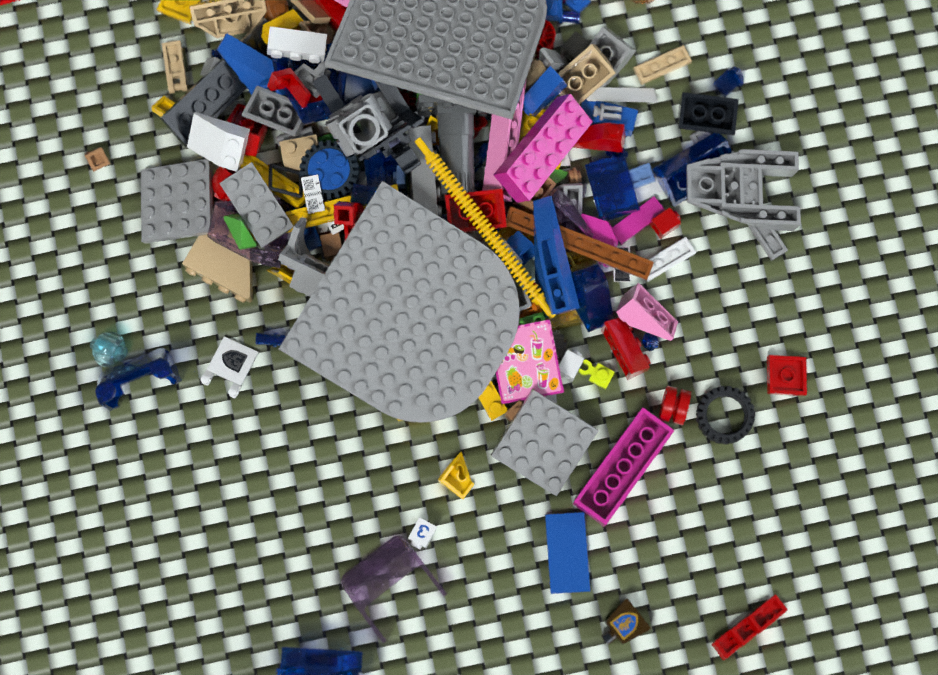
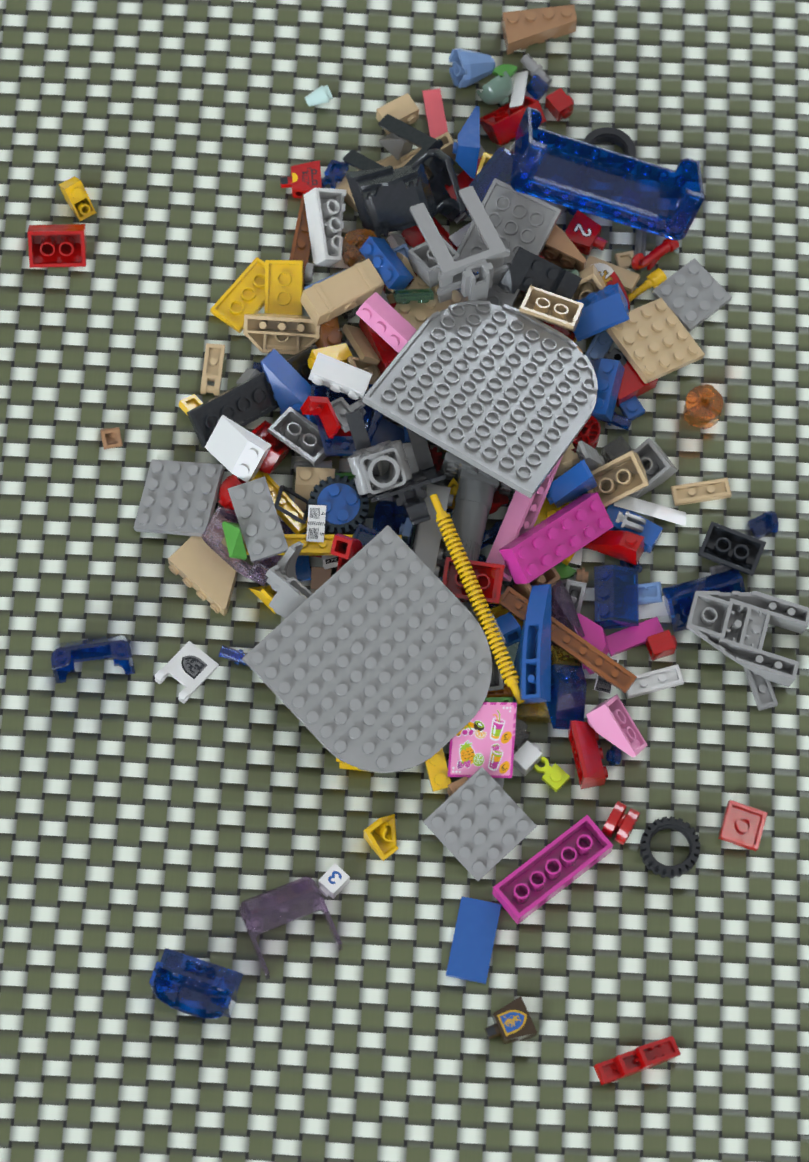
camera: 10 degrees right, 10 degrees down
clear light blue plant [90,331,128,367] -> none

